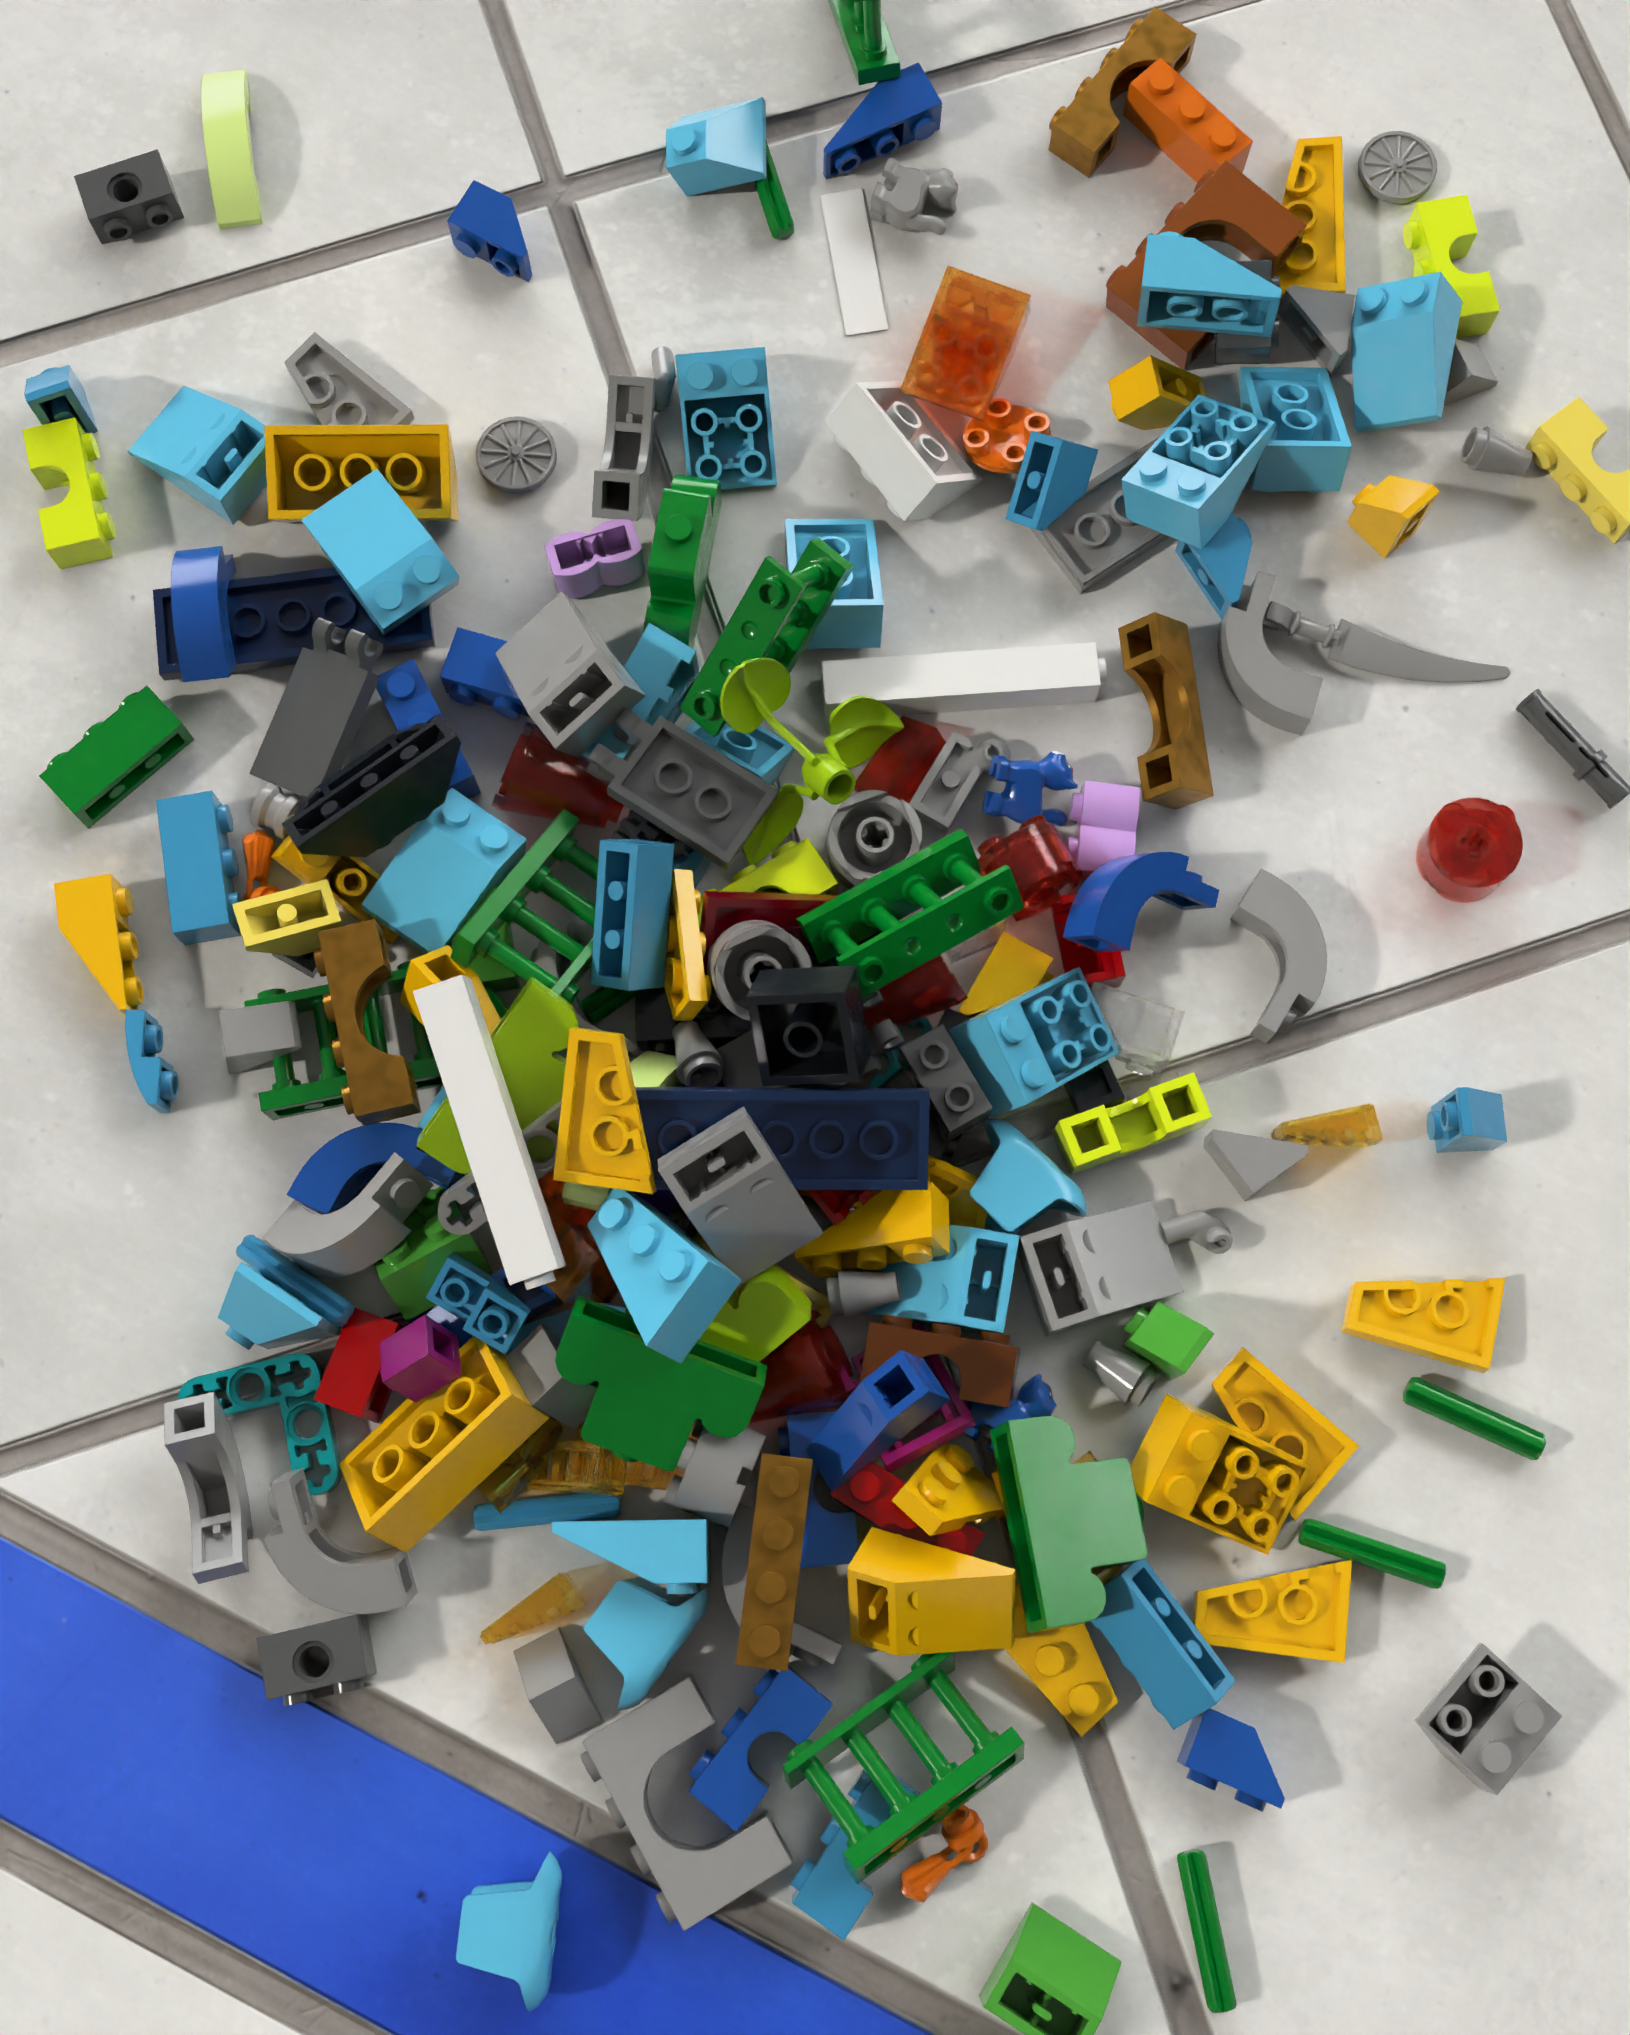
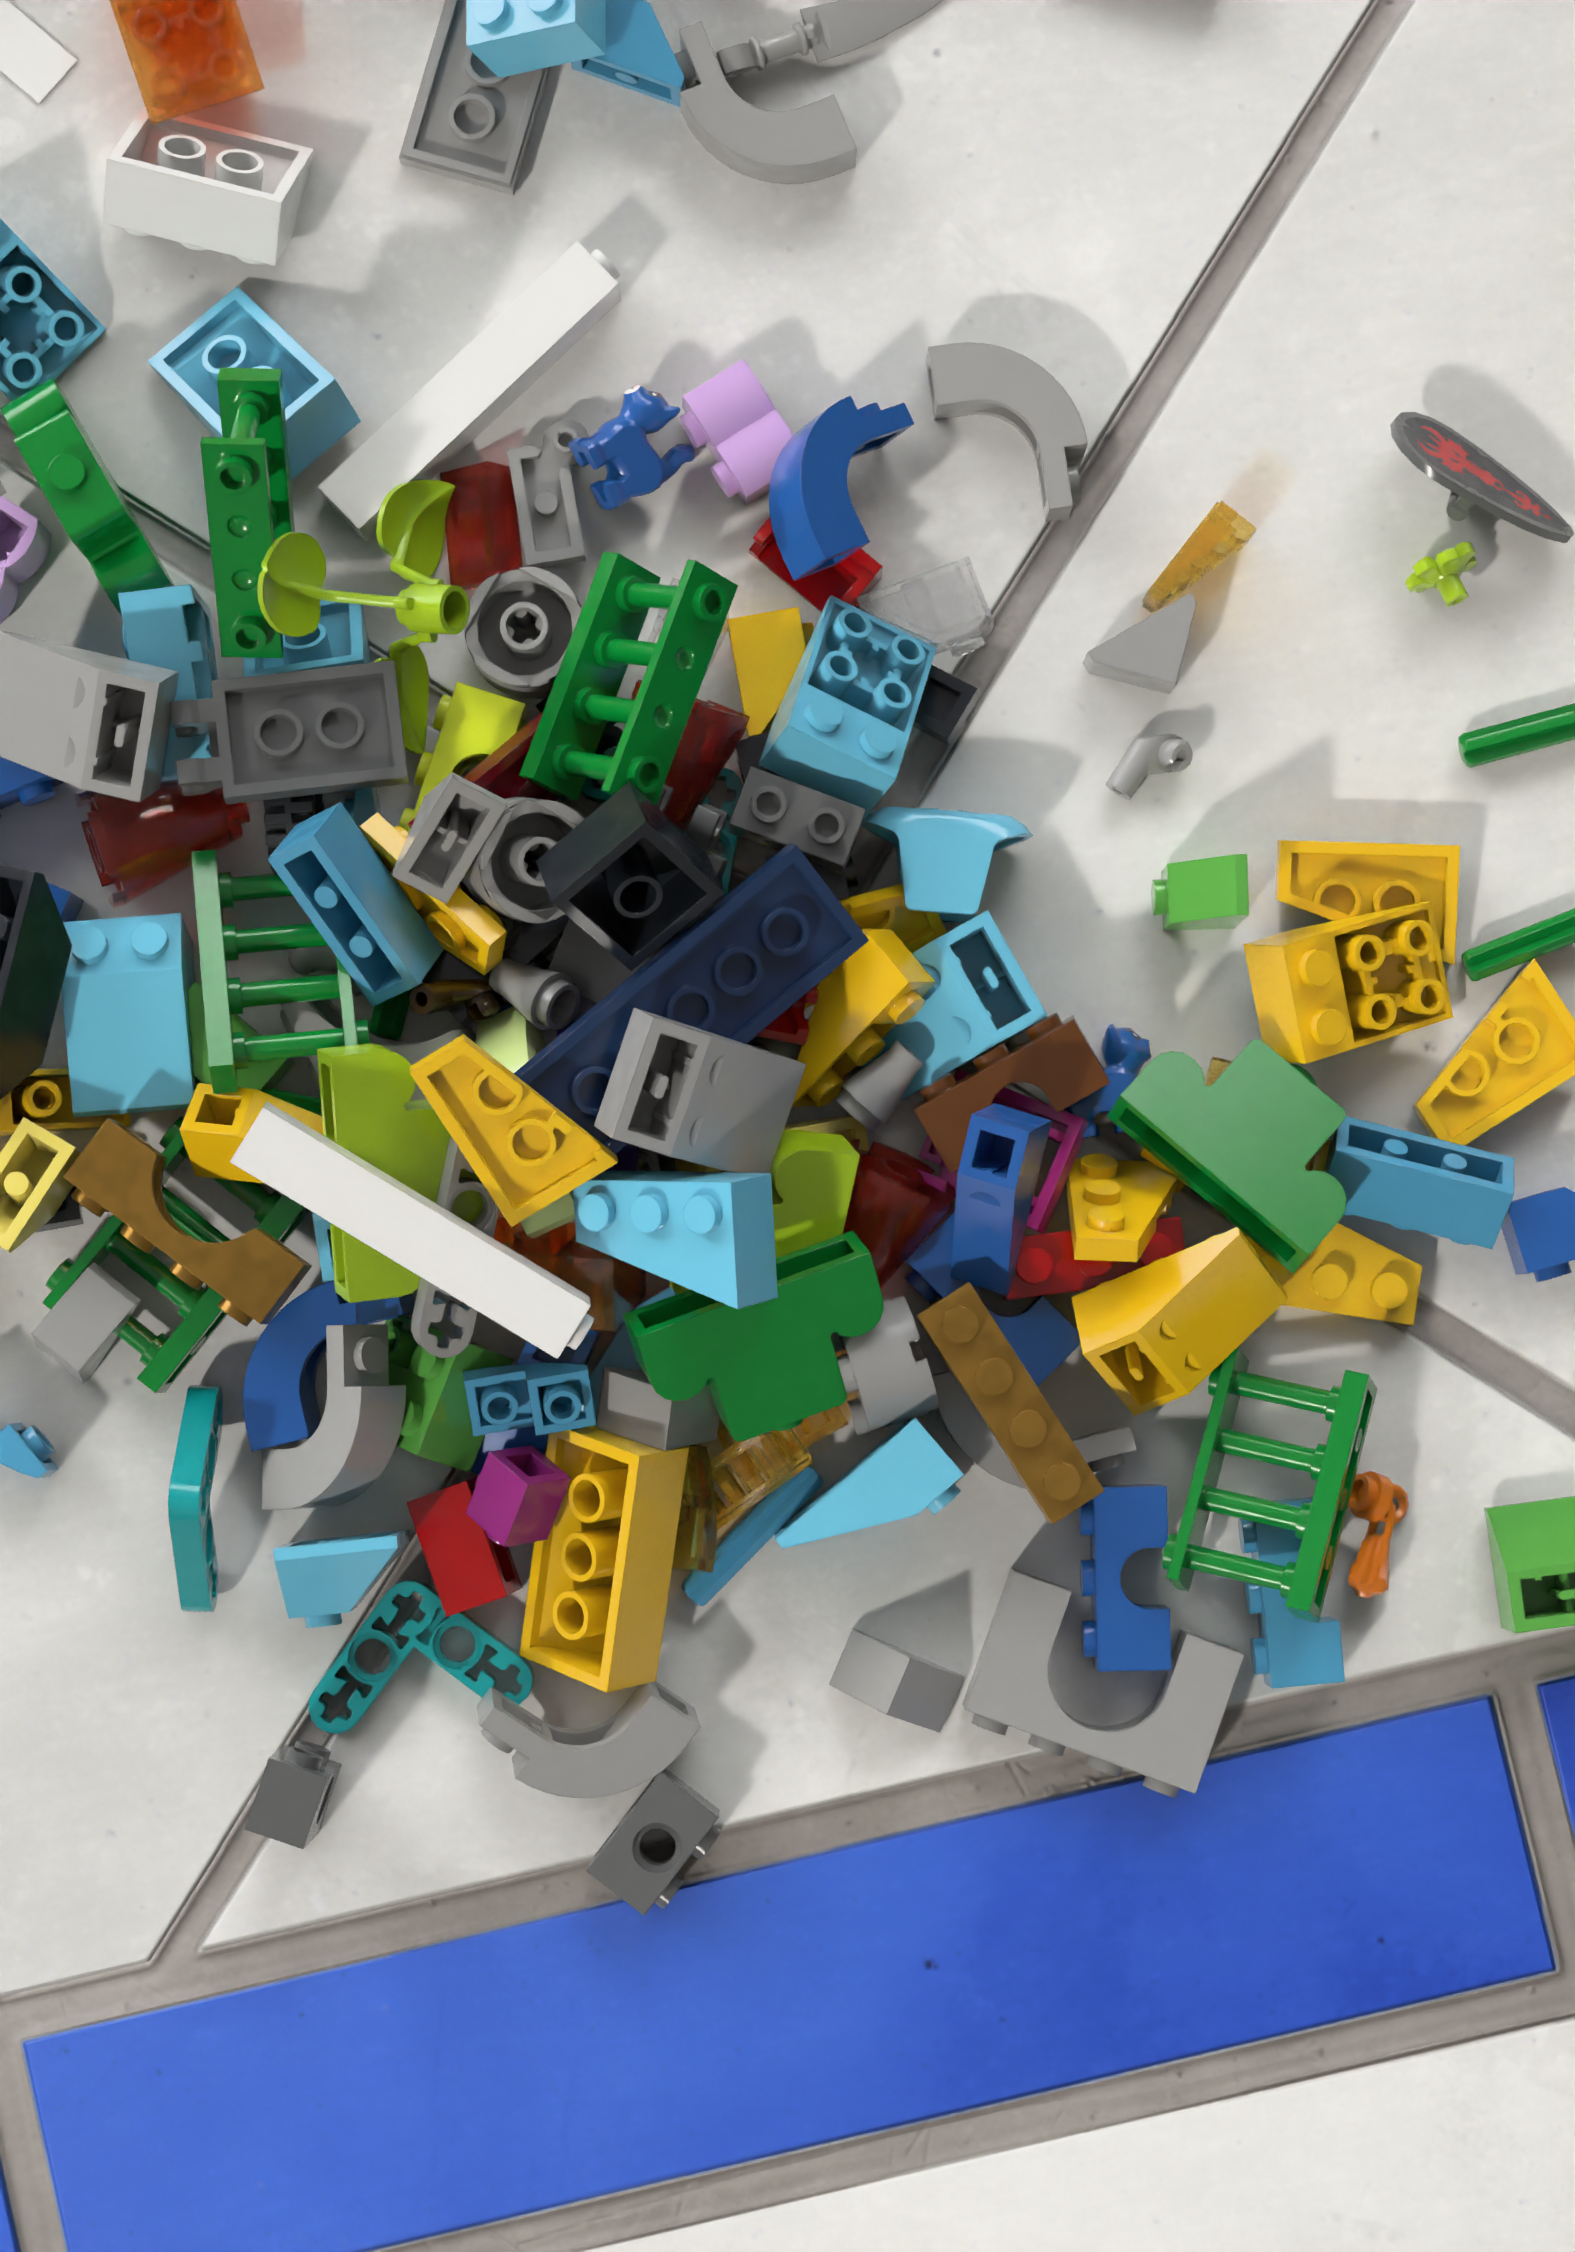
camera: 40 degrees left, 10 degrees up
light grey arch [164,1391,253,1584] -> none
dark azure axle [236,1235,355,1327] -> none
medium azure piece [456,1851,562,2012] -> none
clear yellow slope [480,1572,589,1645] -> none
medium azure piece [584,1580,708,1711] -> none
orange dish [963,398,1051,473] -> none
clear red brick [977,815,1083,922] -> none
dark azure slope [1005,430,1098,531] -> none
light grey slope [1017,1200,1184,1337] -> none
neon yellow arch [1052,1072,1212,1175] -> none
light grey cone [1083,1341,1159,1407] -> none
pearl gold arch [1118,612,1214,810] -> none
yellow wing [1341,1278,1505,1374] -> none
clear red brick [1416,798,1523,903] -> none
dark azure slope [1427,1087,1507,1153] -> none
none -> teal beam [168,1385,223,1612]
none -> dark grey brick [244,1740,342,1849]
none -> light grey slope [392,772,507,904]
none -> dark brown arm [409,979,499,1023]
none -> shield [1390,412,1574,543]
none -> lime plant [1405,541,1477,607]

